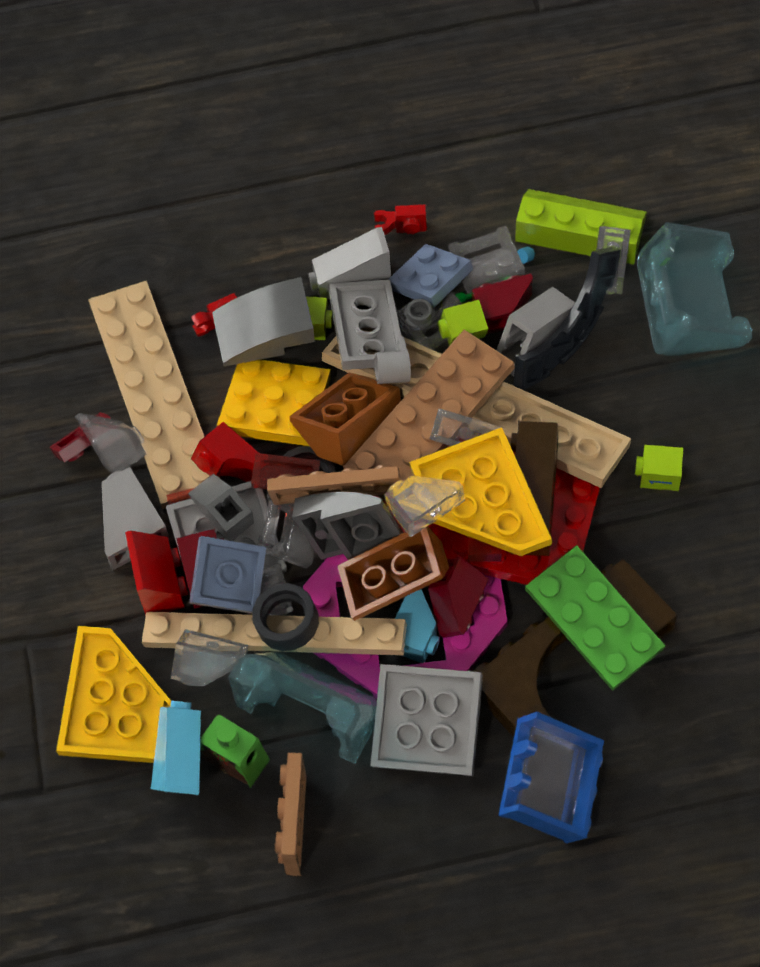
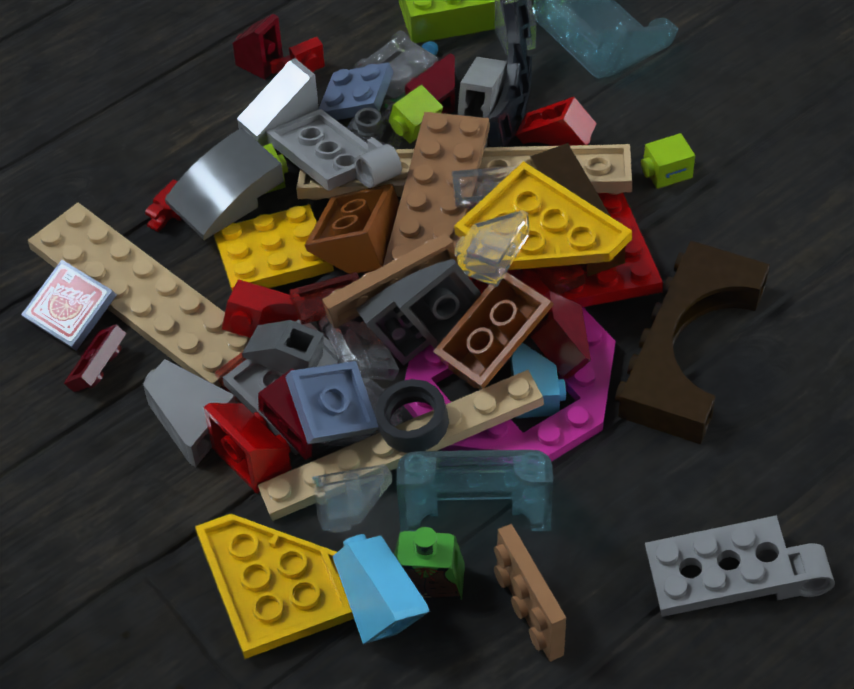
camera: 30 degrees left, 10 degrees down
clear slope [75,413,146,473] -> none
light grey plate [370,664,483,776] -> none
window [499,712,604,843] -> none
bright green plate [525,545,665,691] -> none
none -> tile [21,260,117,351]
none -> dark red slope [232,14,283,80]
none -> red arch [515,97,597,146]
none -> light grey hinge [645,515,835,617]

